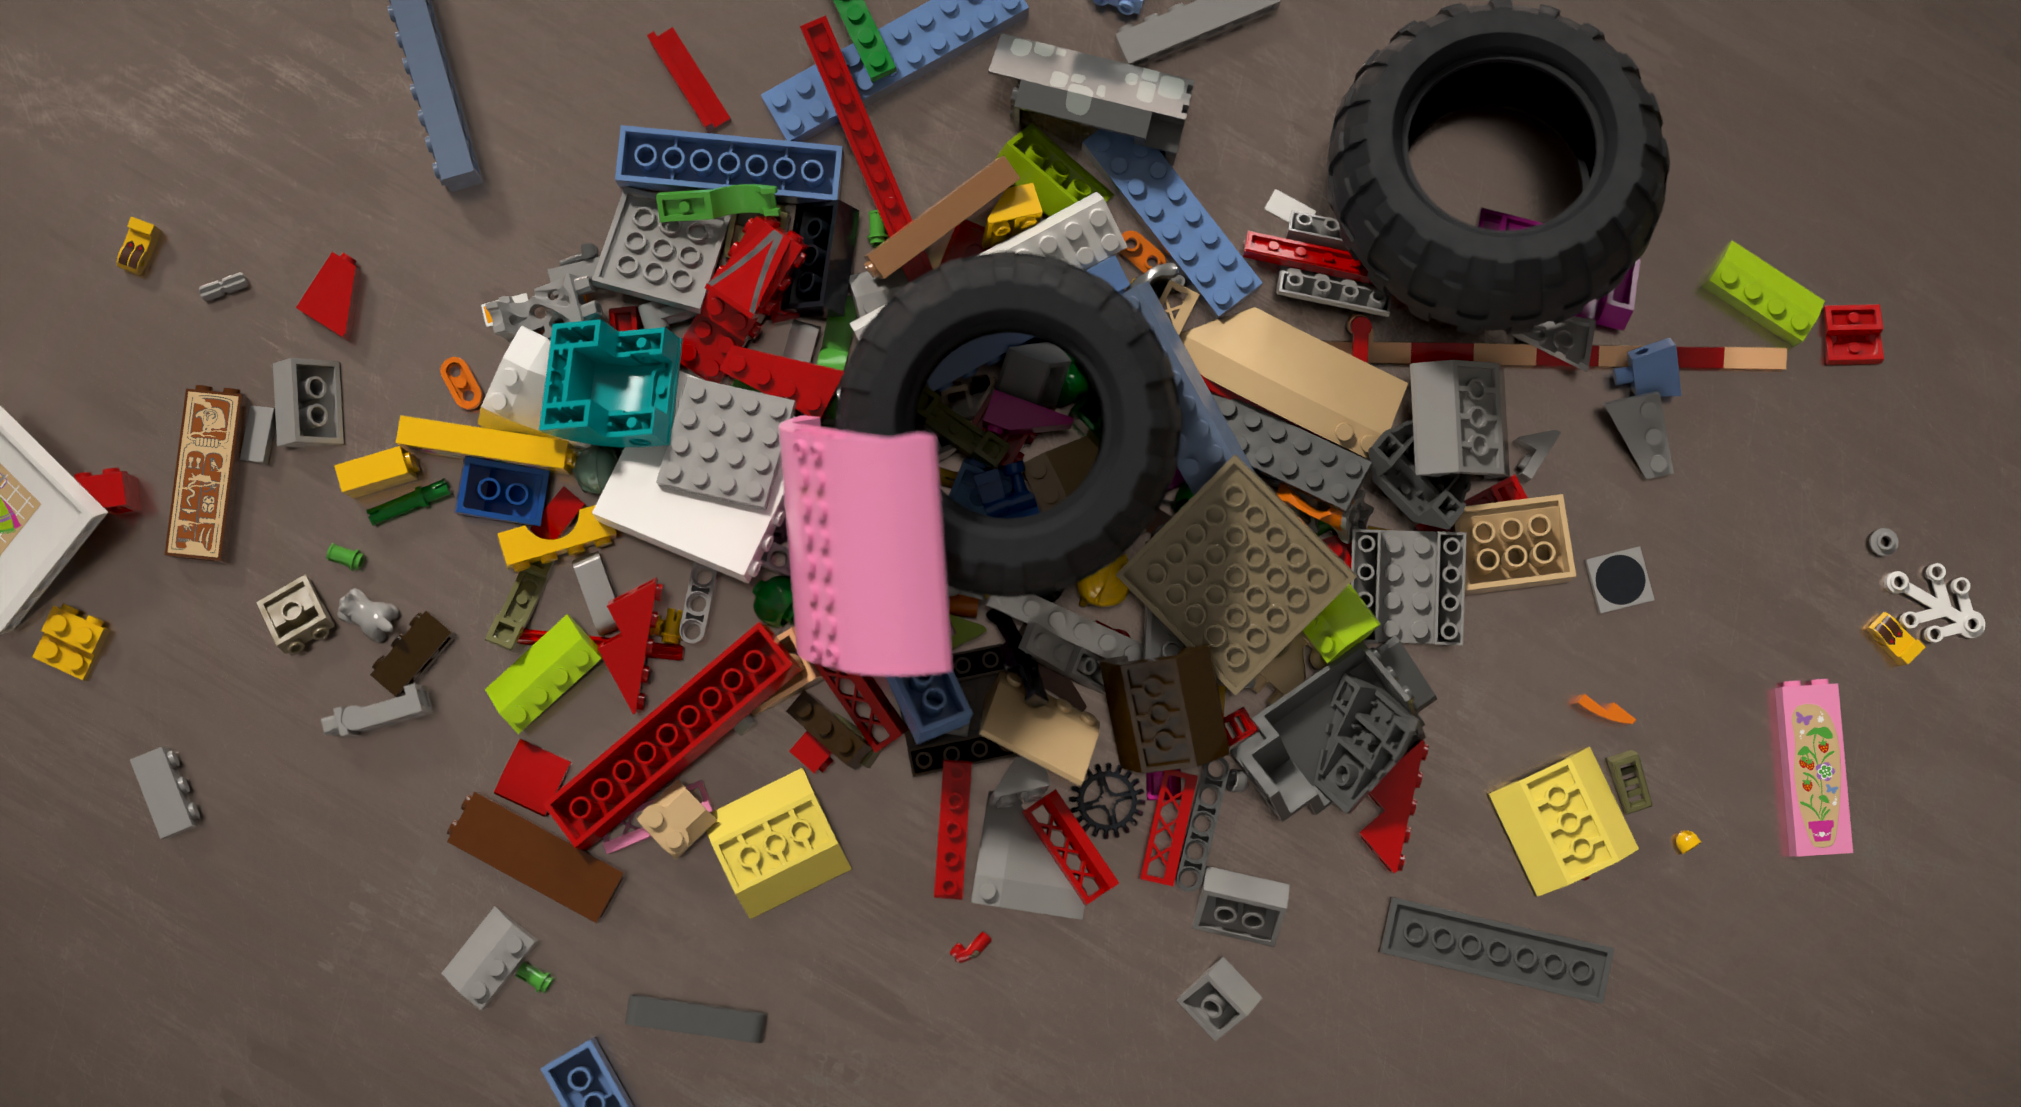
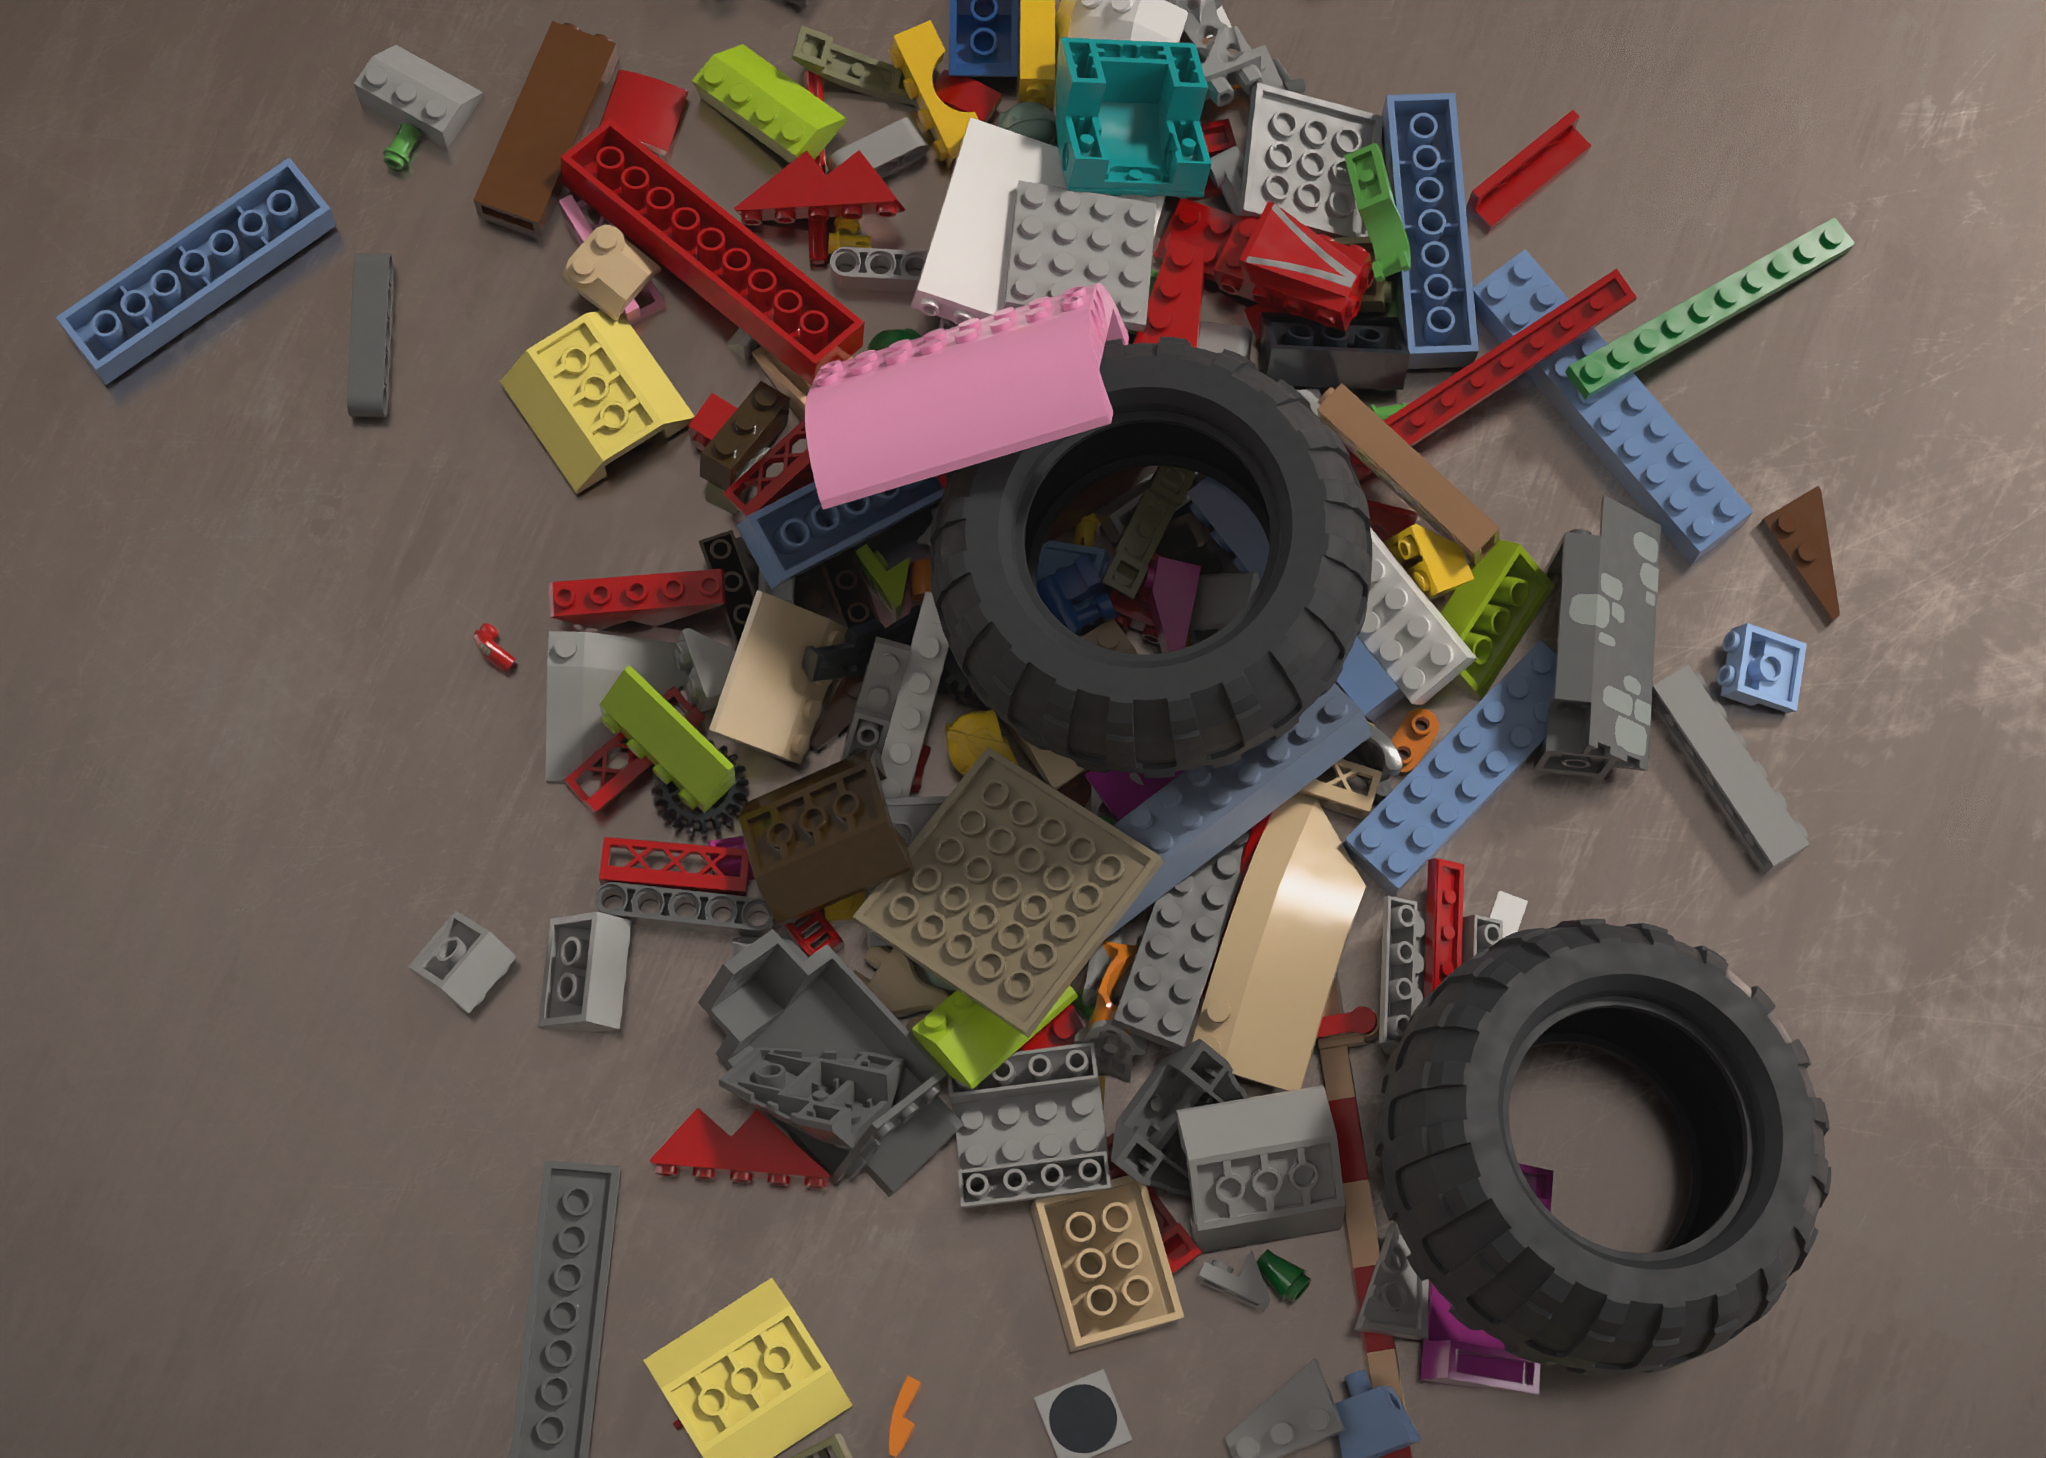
camera: 80 degrees right, 10 degrees down
none -> lime slope [599,665,736,813]
none -> green cone [1257,1249,1312,1303]

